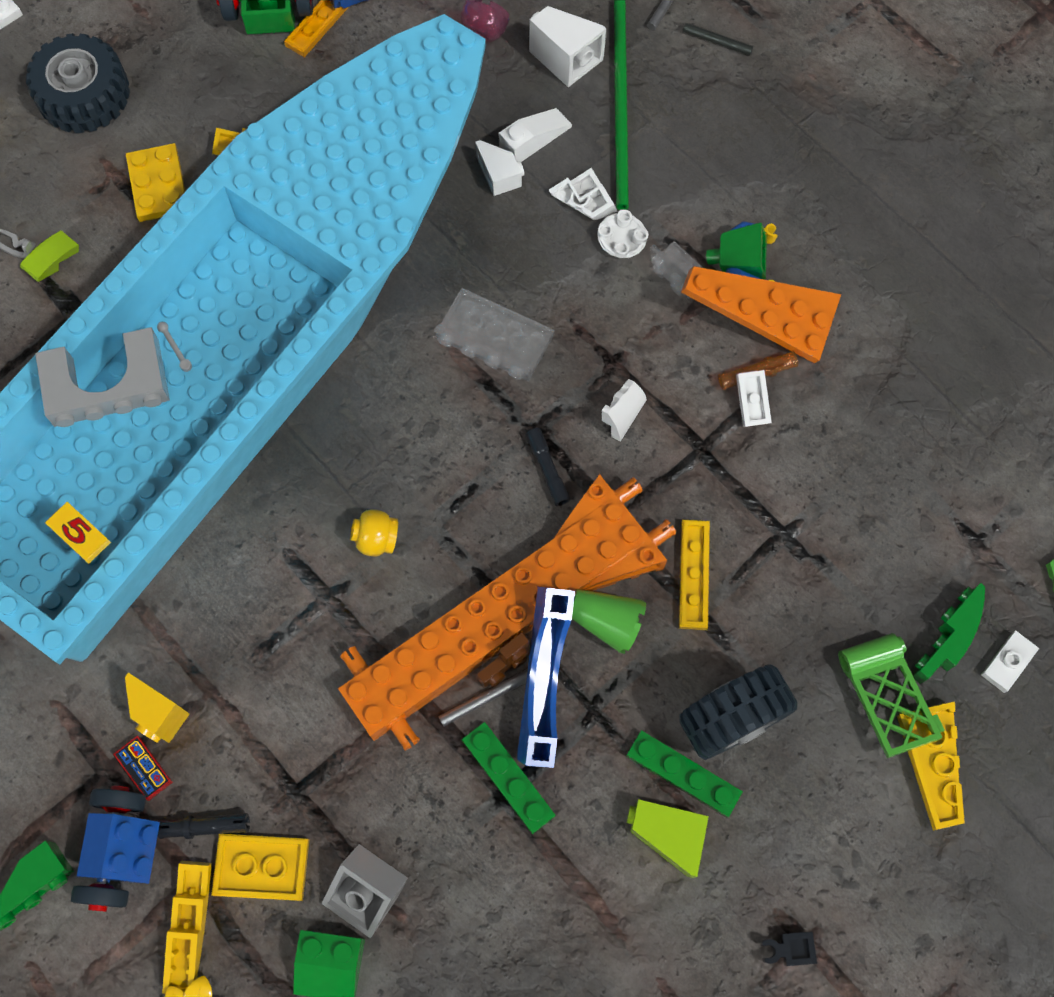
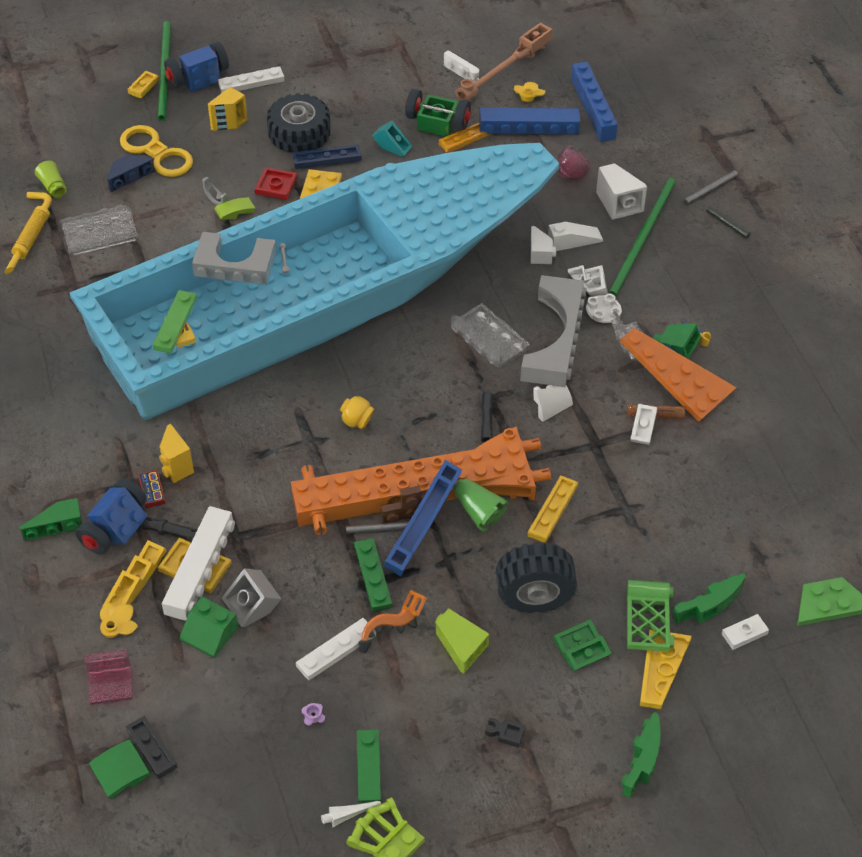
camera: 25 degrees right, 20 degrees down
green plate [626,730,743,818] -> none
none -> bright green plate [153,290,198,354]
none -> white brick [162,506,235,621]
none -> red plate [254,167,298,200]
none -> dark blue plate [293,144,362,169]
none -> white plate [296,618,376,681]
none -> orange piece [358,590,427,653]
none -> teal slope [372,121,412,157]
none -> light grey arch [520,275,587,387]
none -> green slope [553,619,612,671]
none -> green slope [621,712,661,798]

